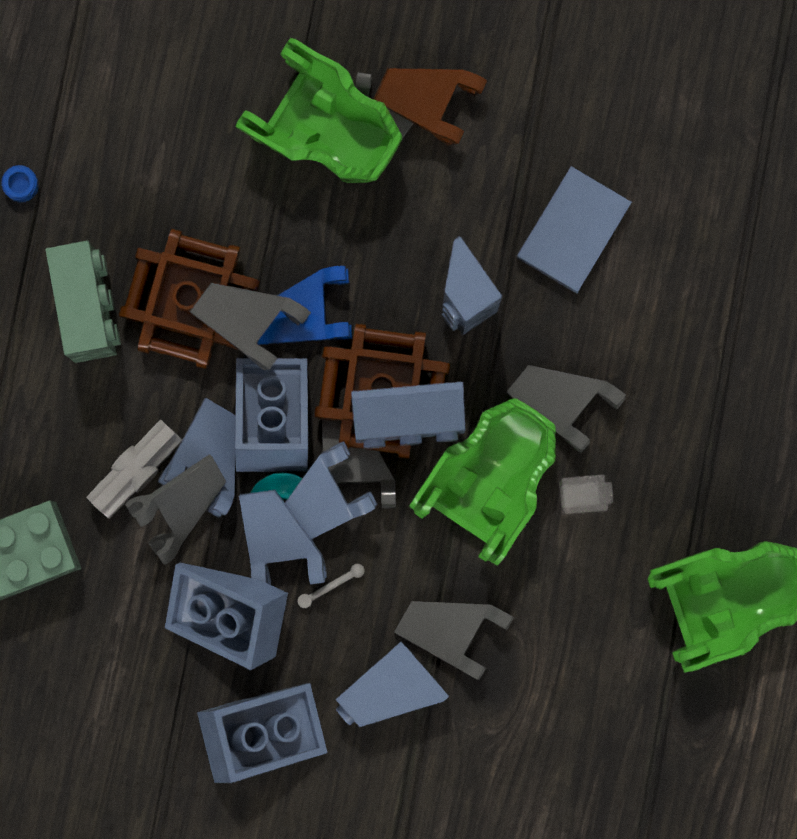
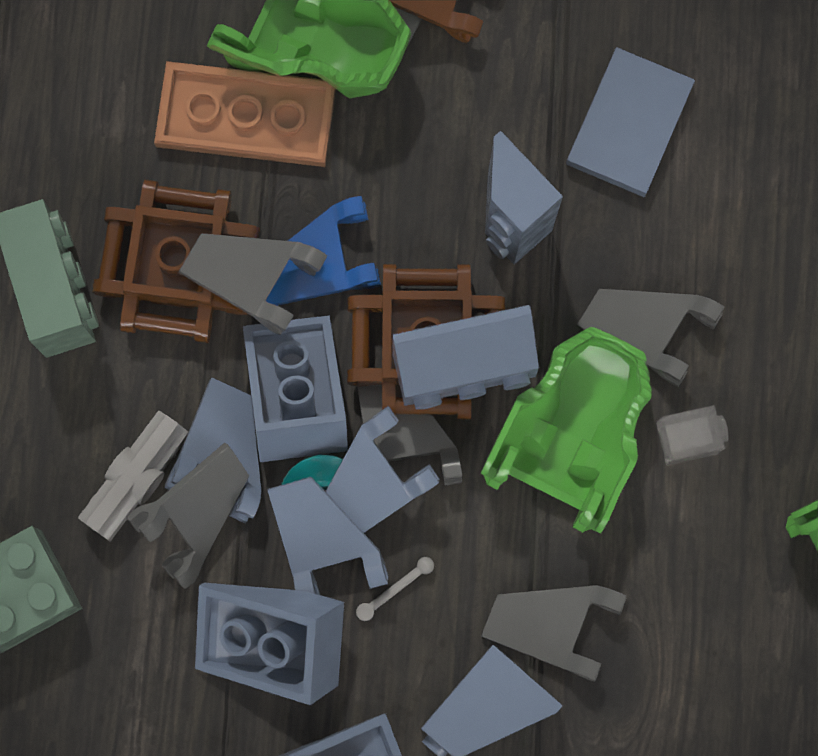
camera: 10 degrees left, 5 degrees down
none -> nougat tile [154,61,336,167]

